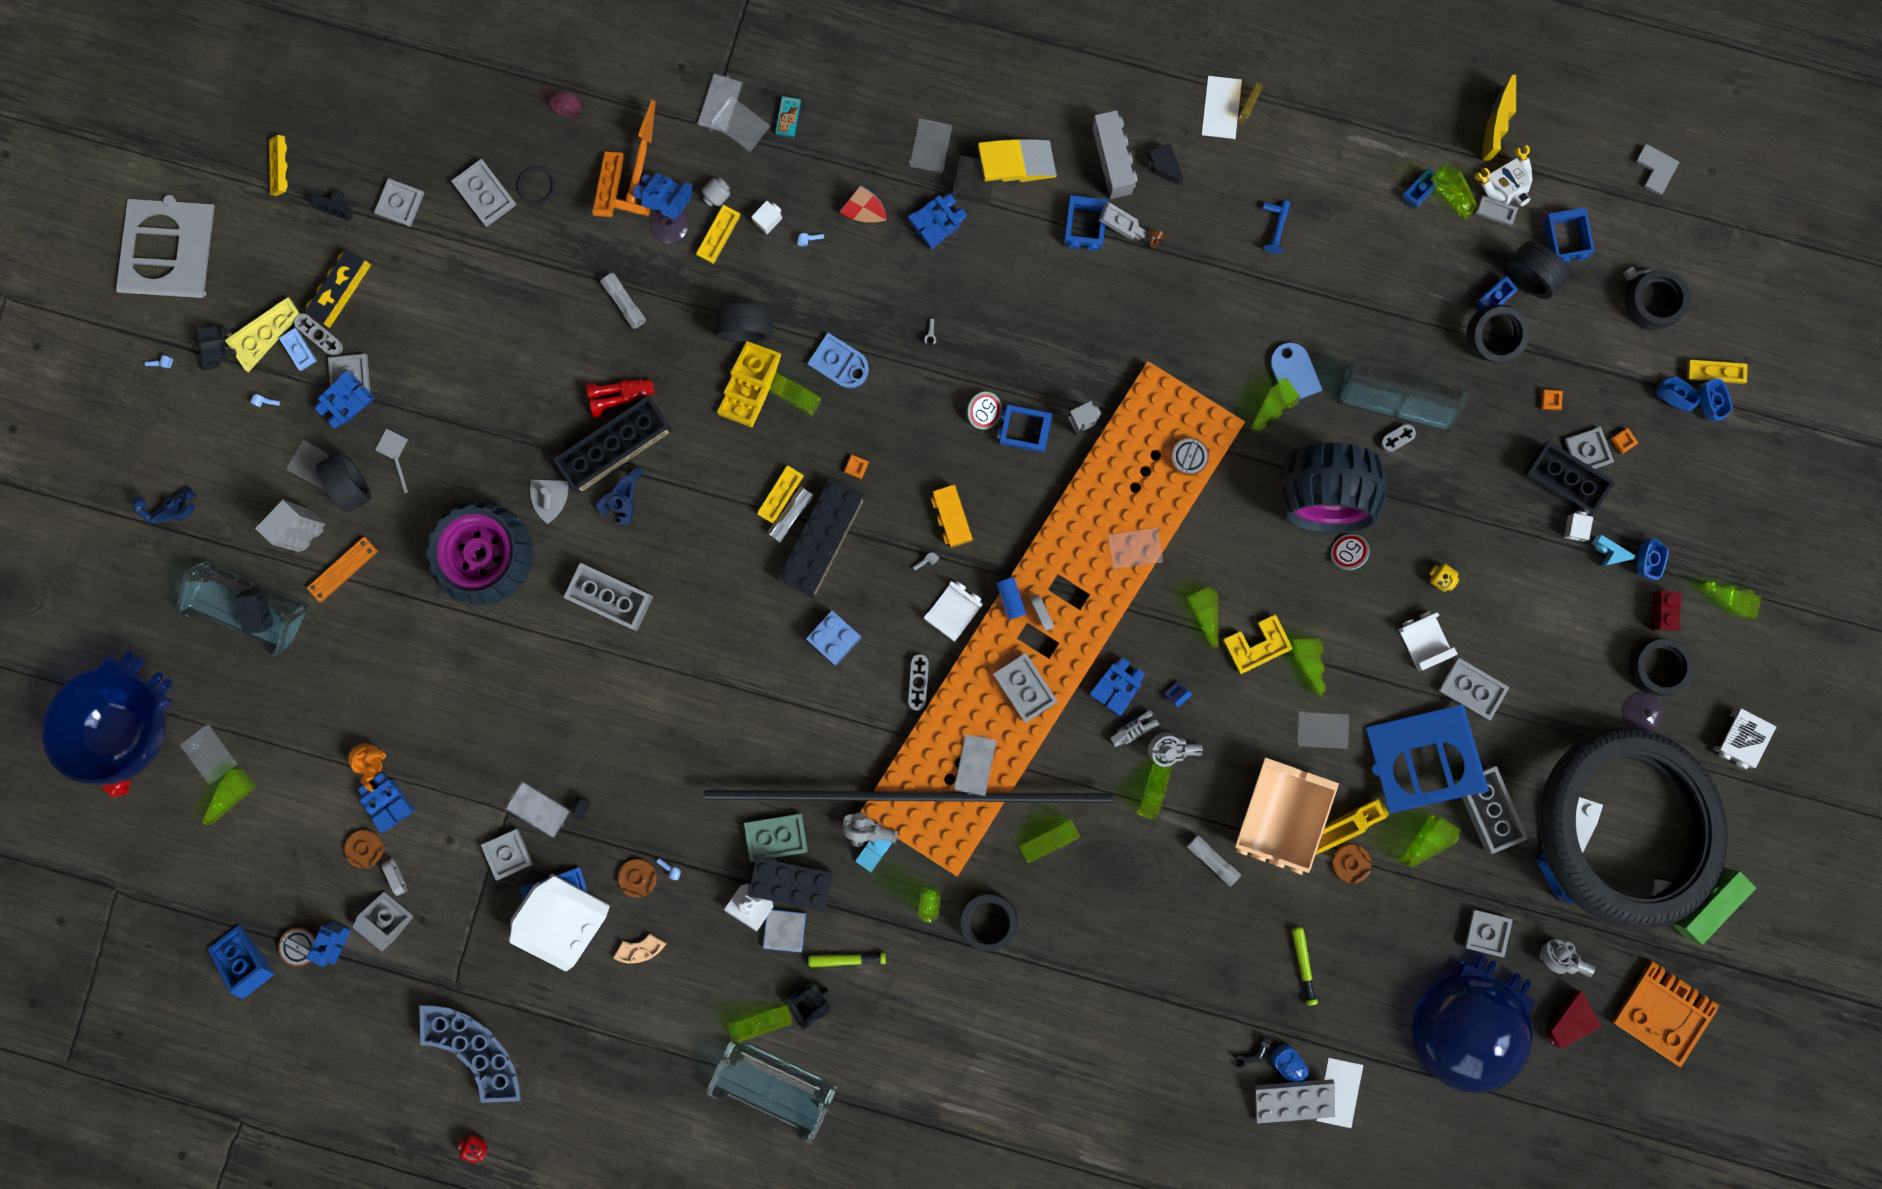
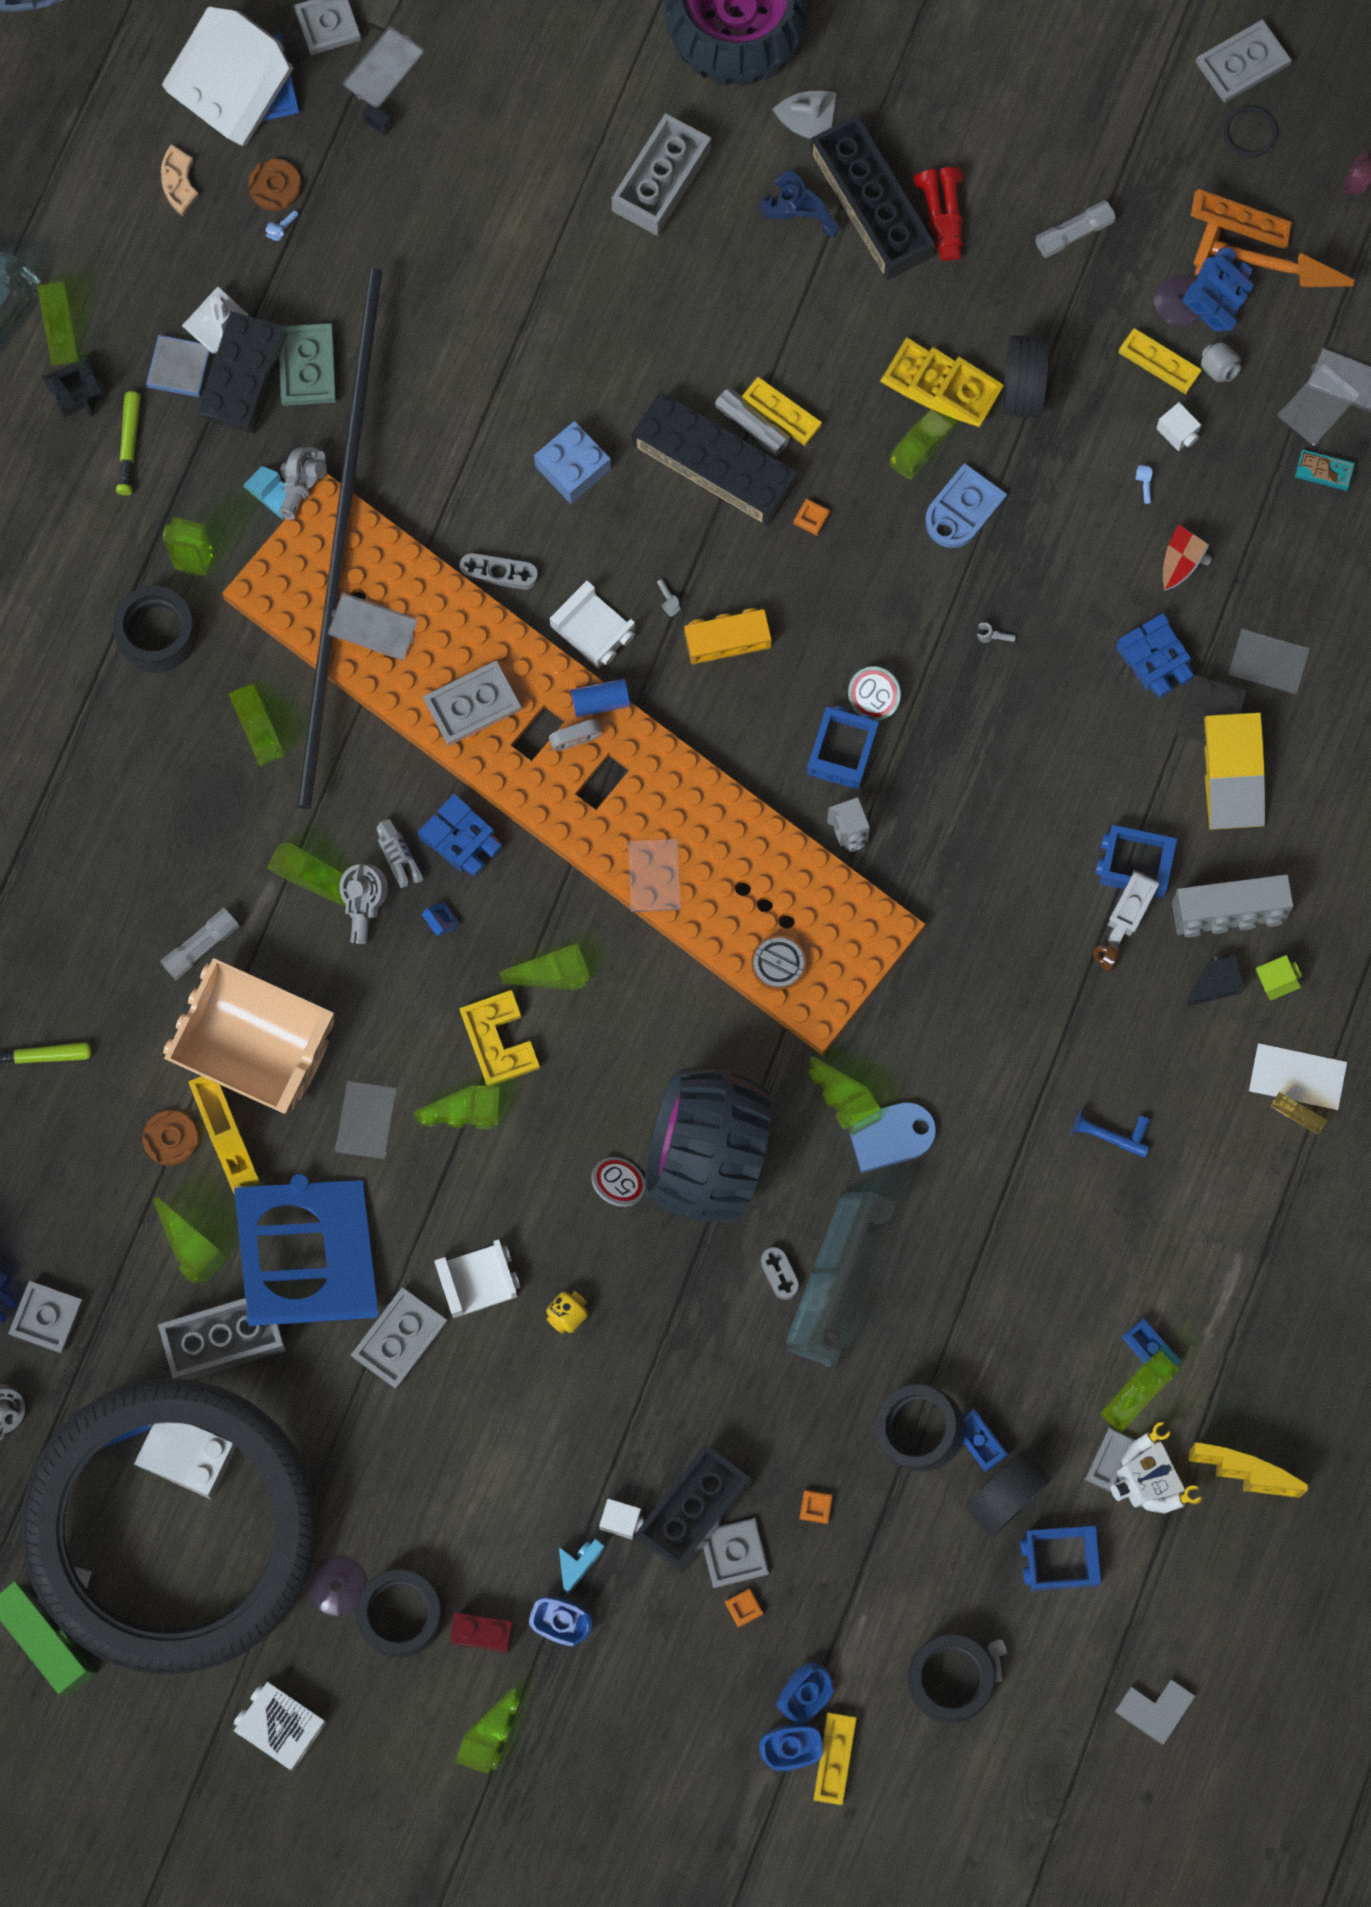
camera: 90 degrees right, 10 degrees down
none -> lime brick [1256,955,1302,1001]

